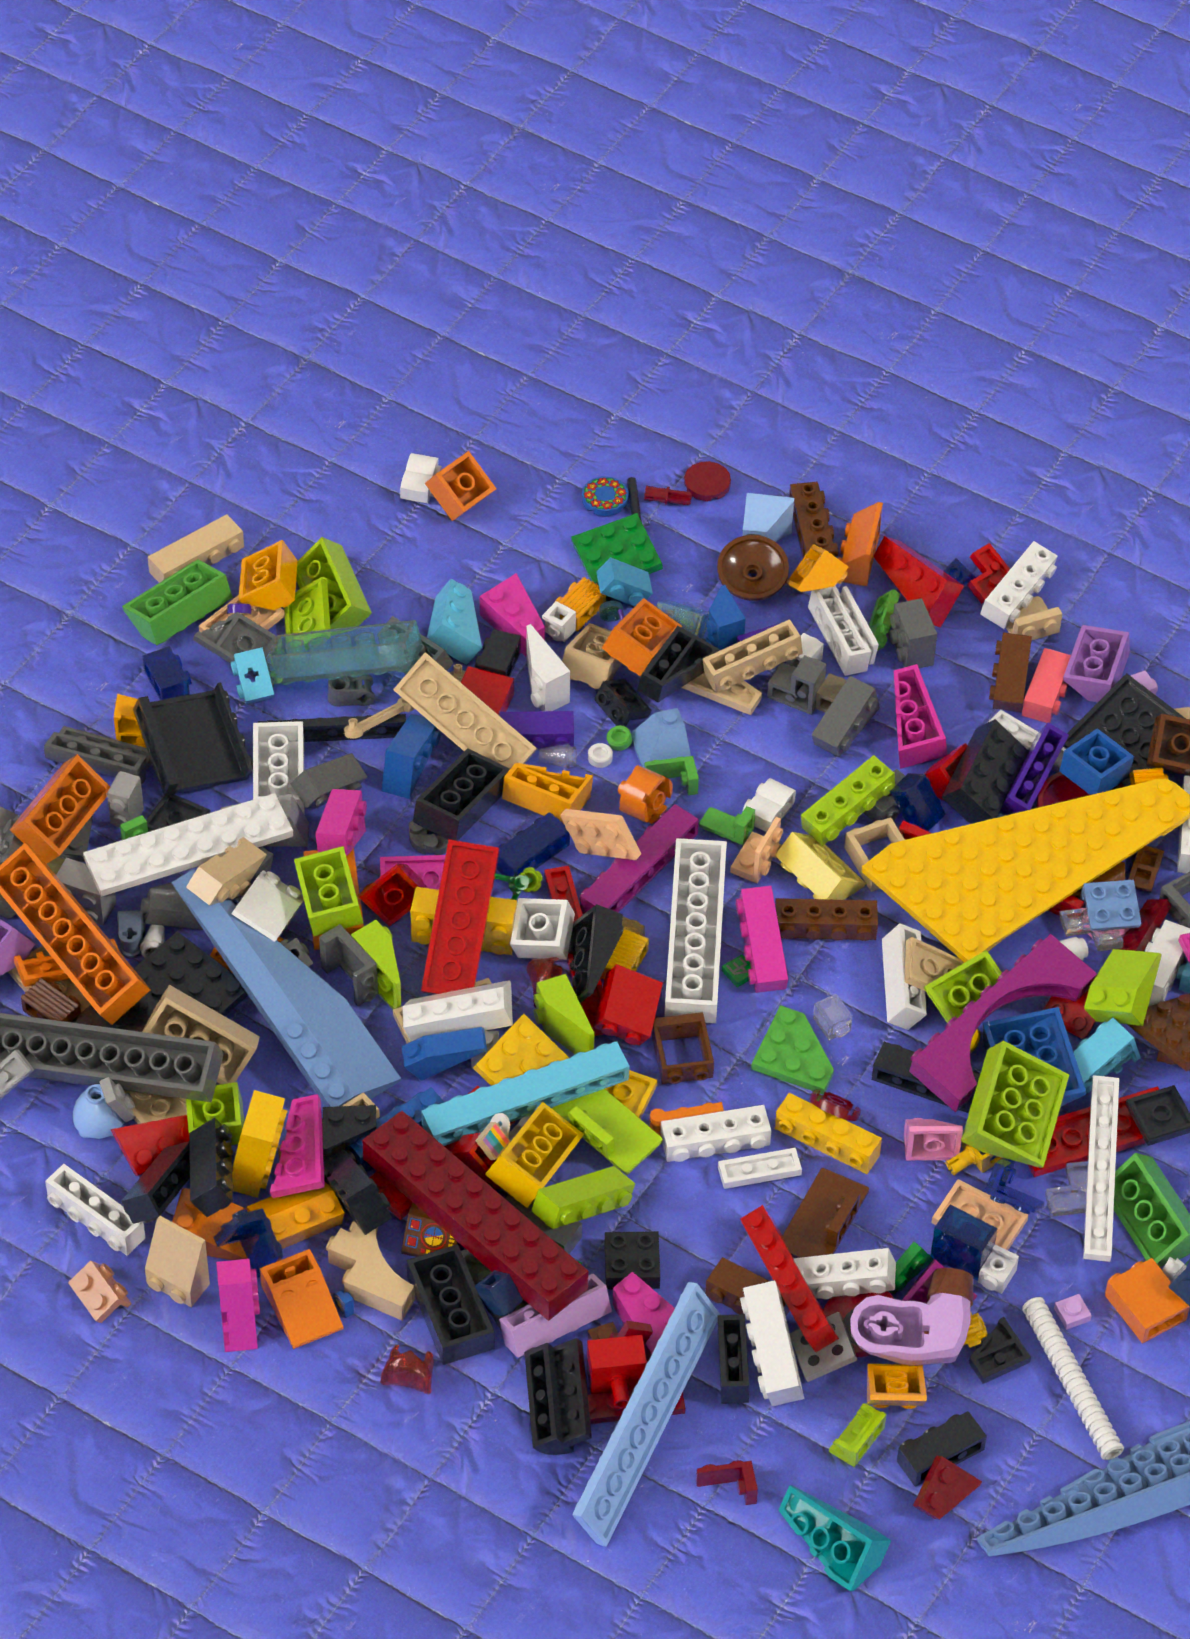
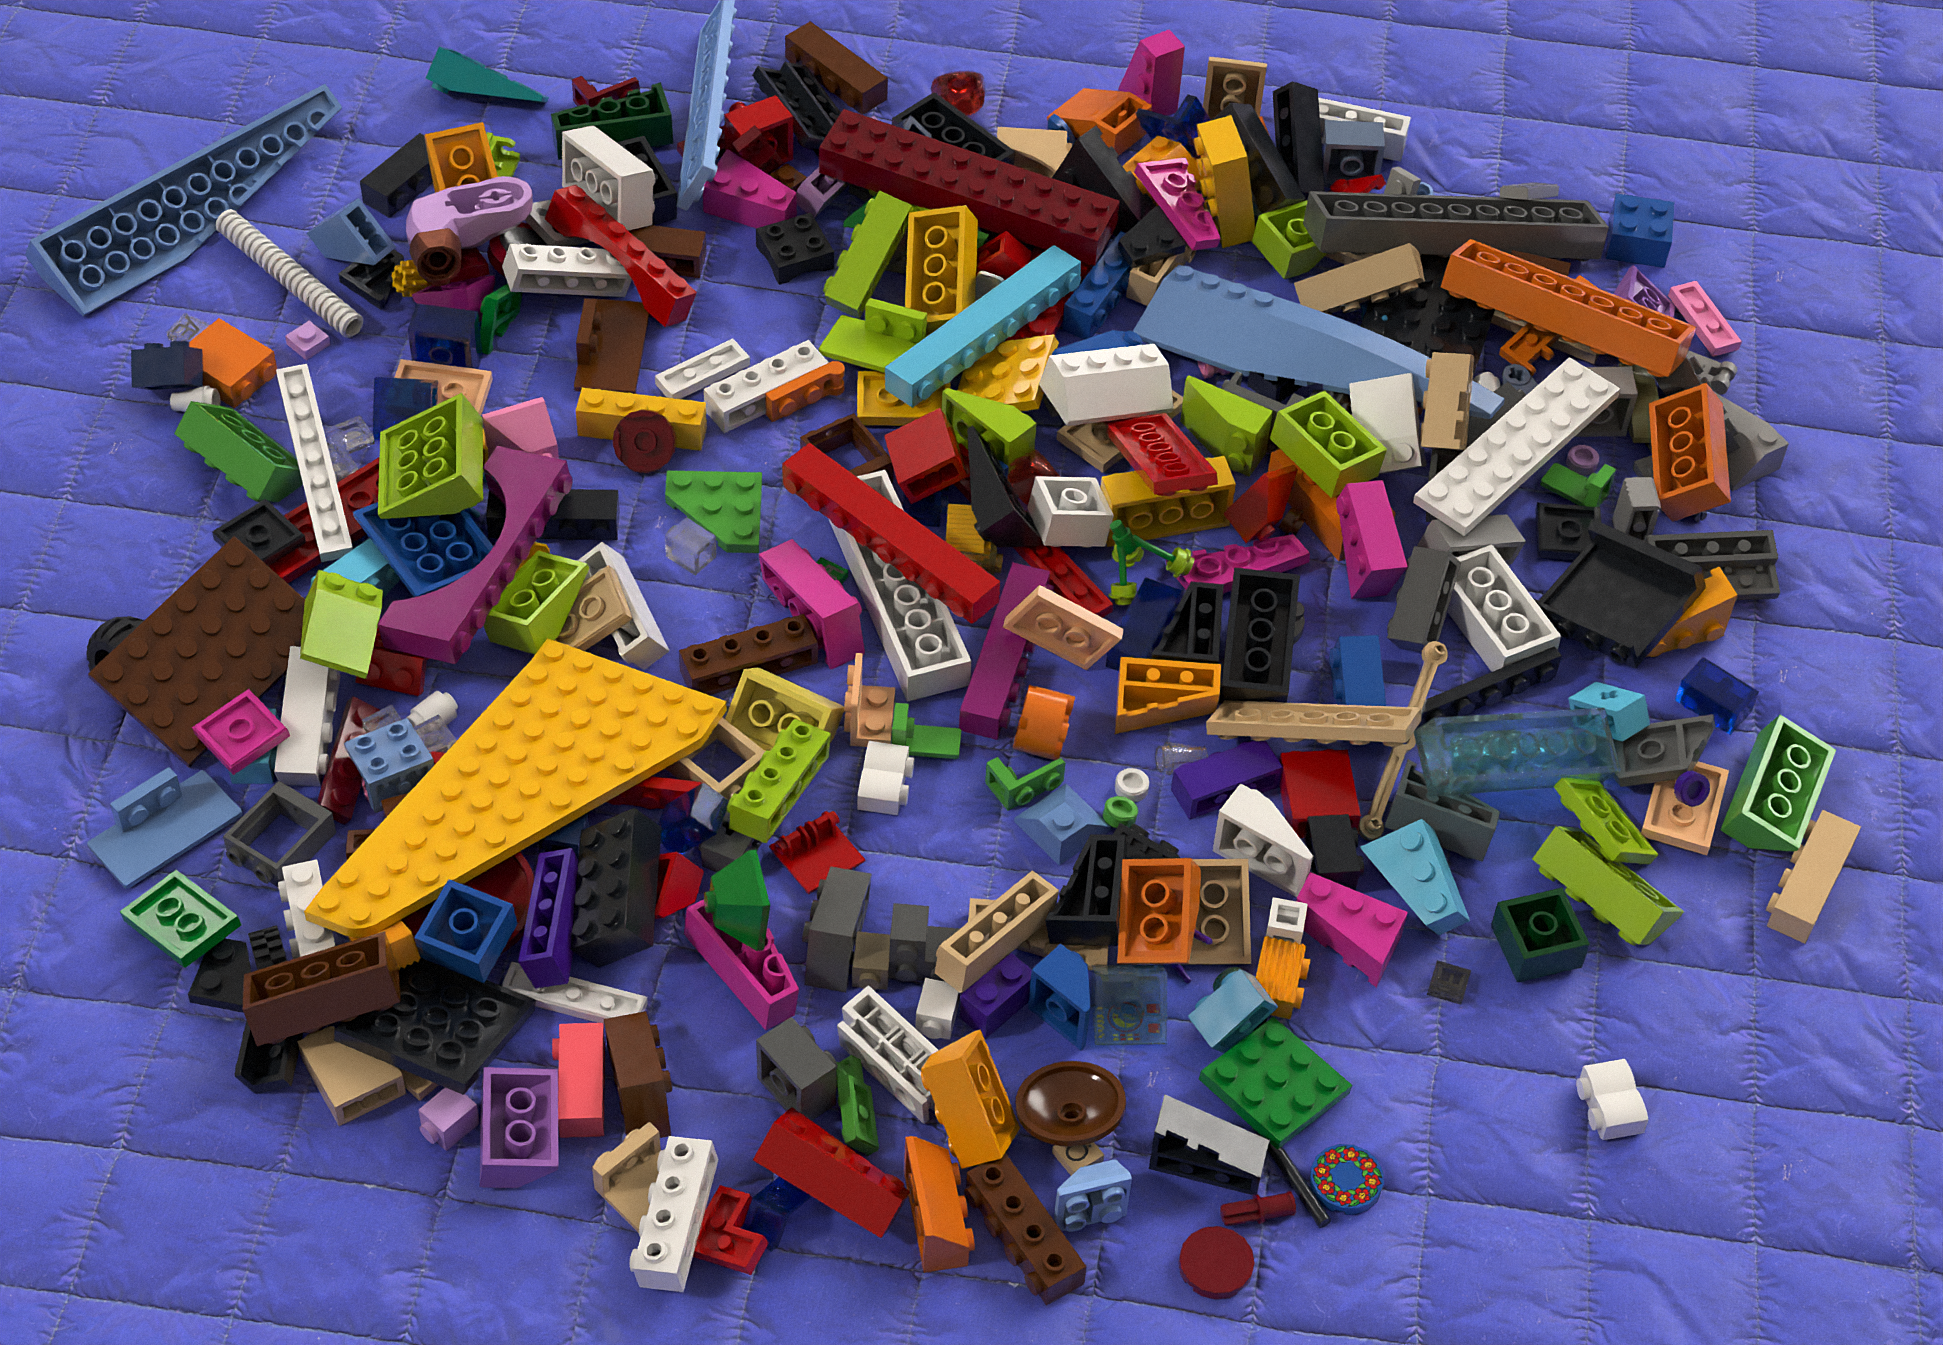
camera: 155 degrees right, 0 degrees up
bracket [68,1260,132,1323] -> none
light orange slope [238,540,298,610] -> none
orange brick [425,451,497,521] -> none
tile [475,1122,511,1160] -> none
dark red wing [913,1456,982,1520] -> none
white brick [978,1244,1019,1294] -> none
none -> clear tile [166,313,210,342]
none -> medium blue slope [307,198,396,265]
none -> dark green wedge [551,82,673,160]
none -> green slope [704,850,770,951]
none -> red hinge [769,811,866,895]
none -> red brick [782,443,1000,624]
none -> reddish brown brick [785,21,888,115]
none -> wedge [1149,1095,1270,1195]
none -> black wedge [1152,581,1224,664]
none -> sand blue brick [1321,120,1385,189]
none -> clear smoke tile [1427,960,1471,1005]
none -> dark green brick [1491,887,1590,983]

